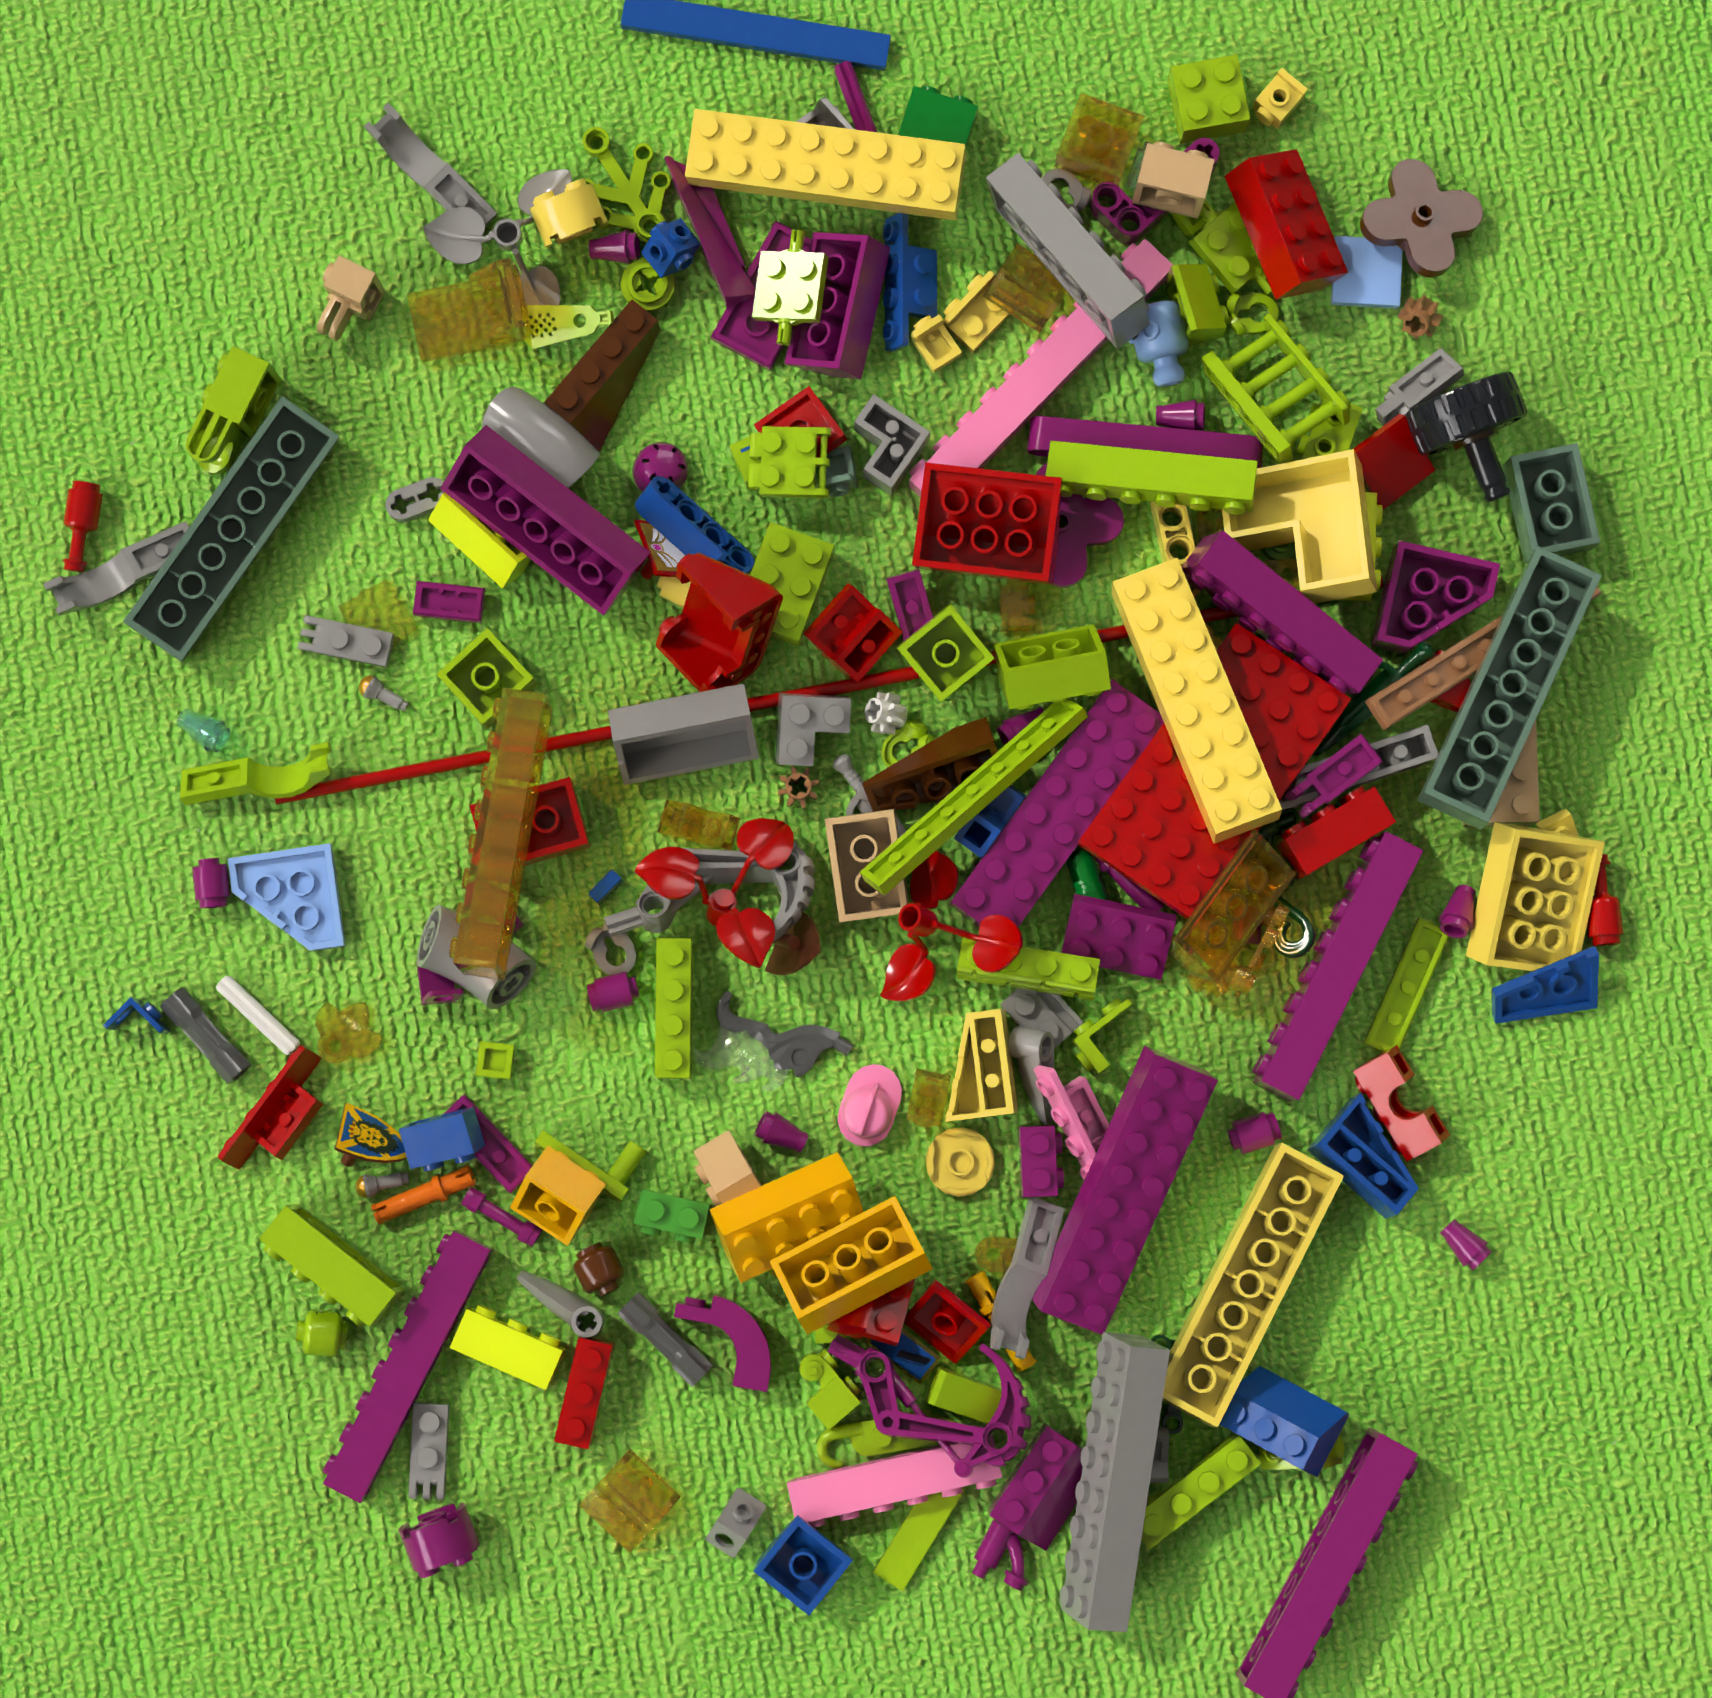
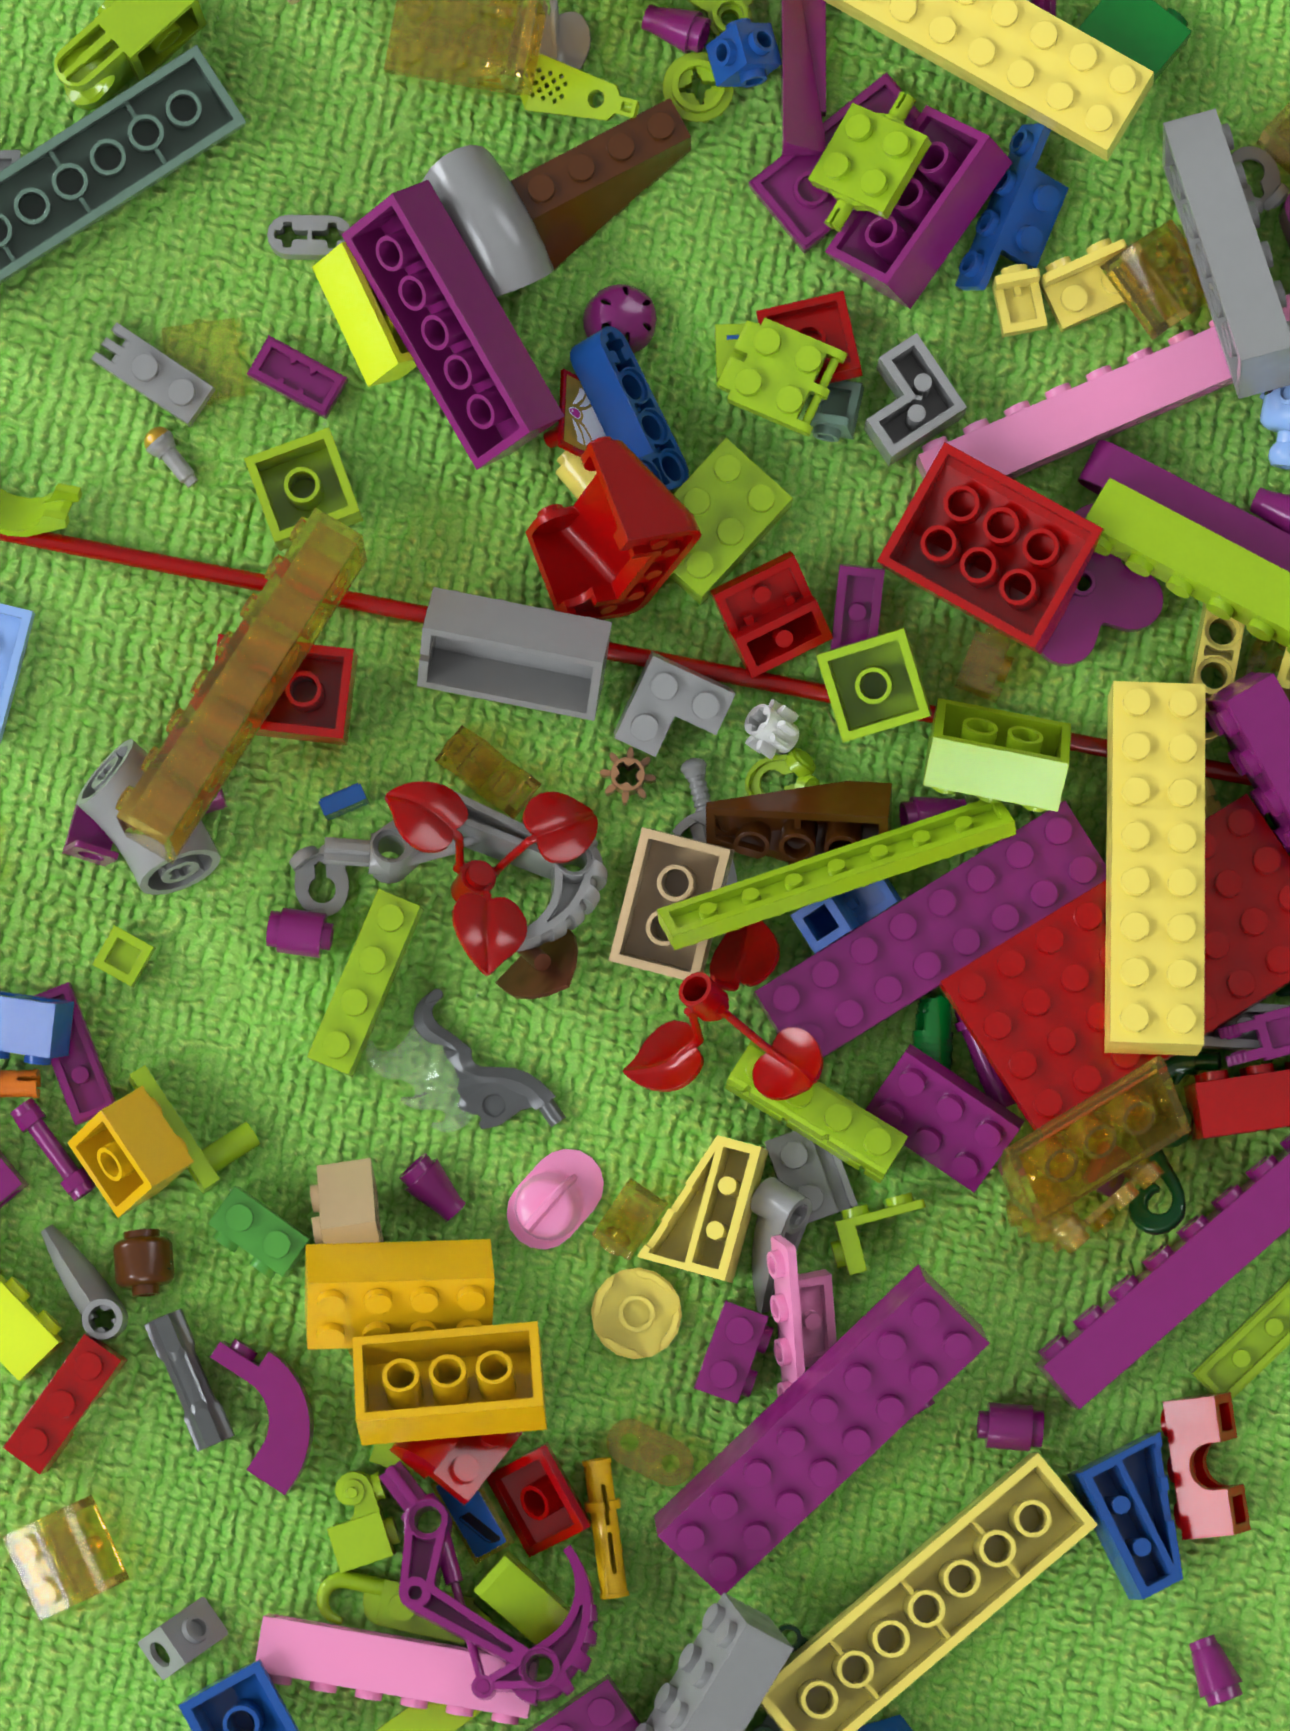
camera: 25 degrees right, 0 degrees up
light grey piece [990,1197,1065,1359] -> none

